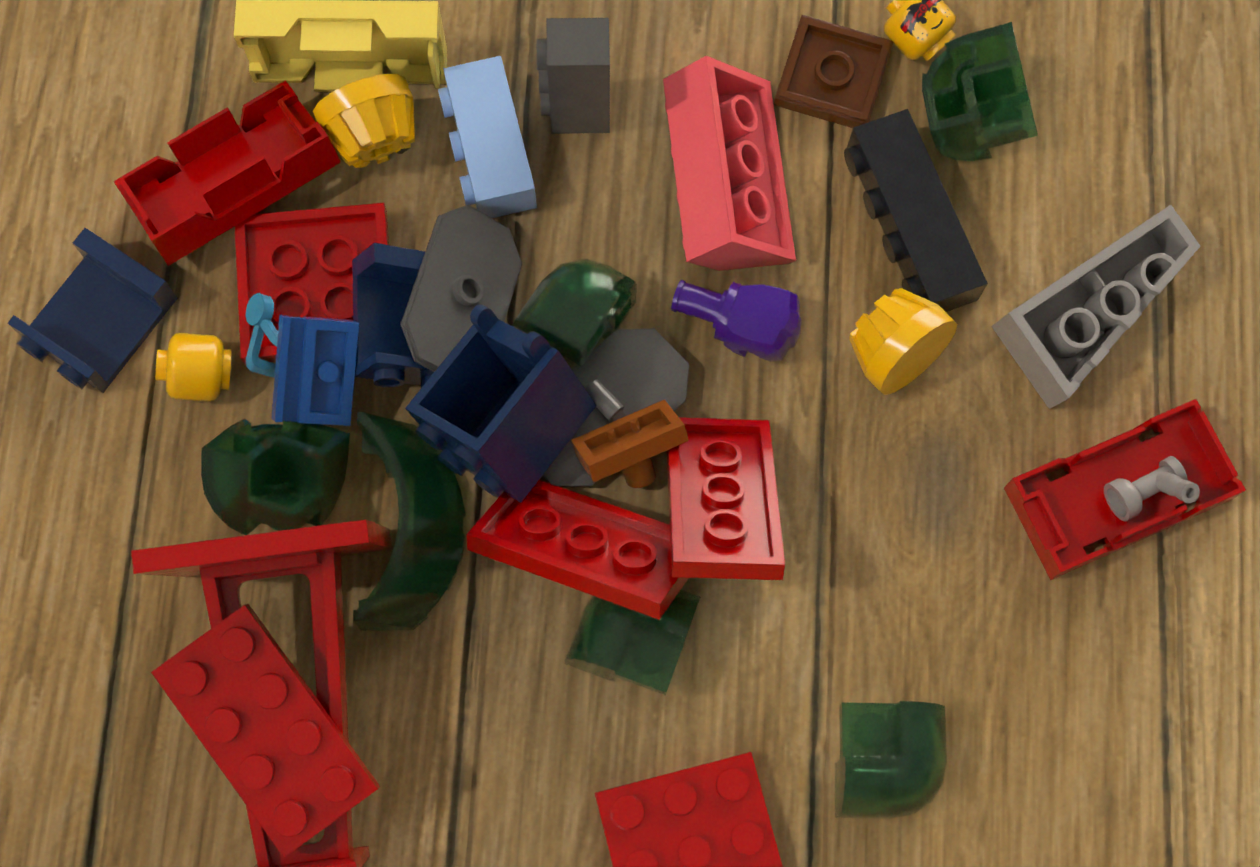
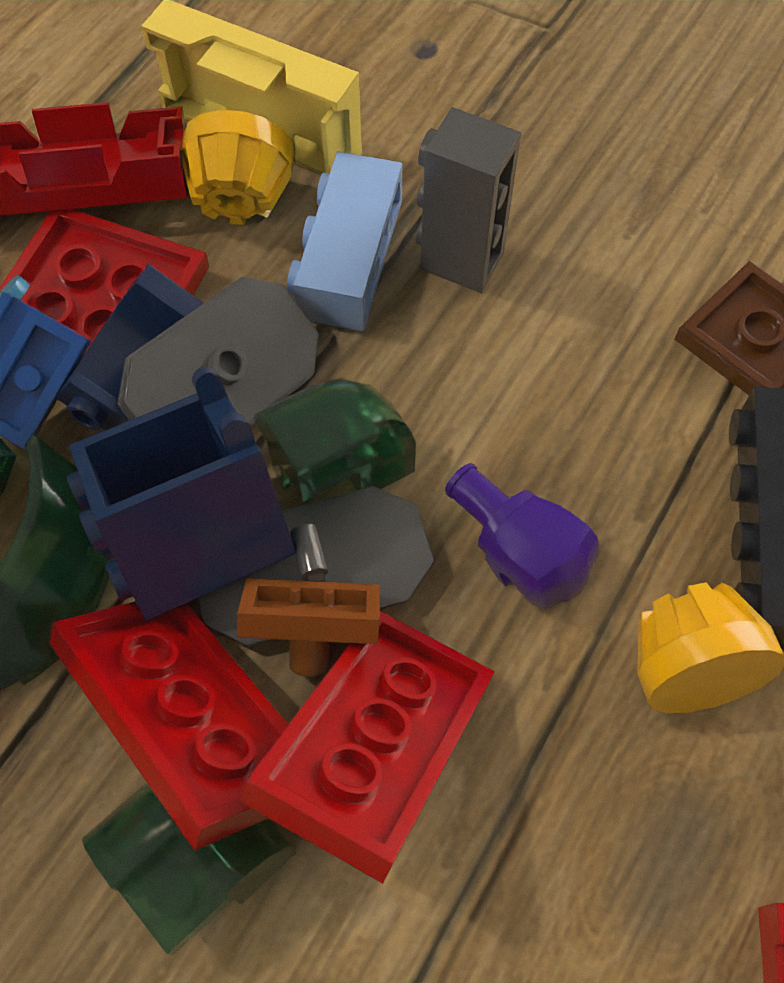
camera: 30 degrees right, 10 degrees down
coral slope [663,56,796,271] -> none

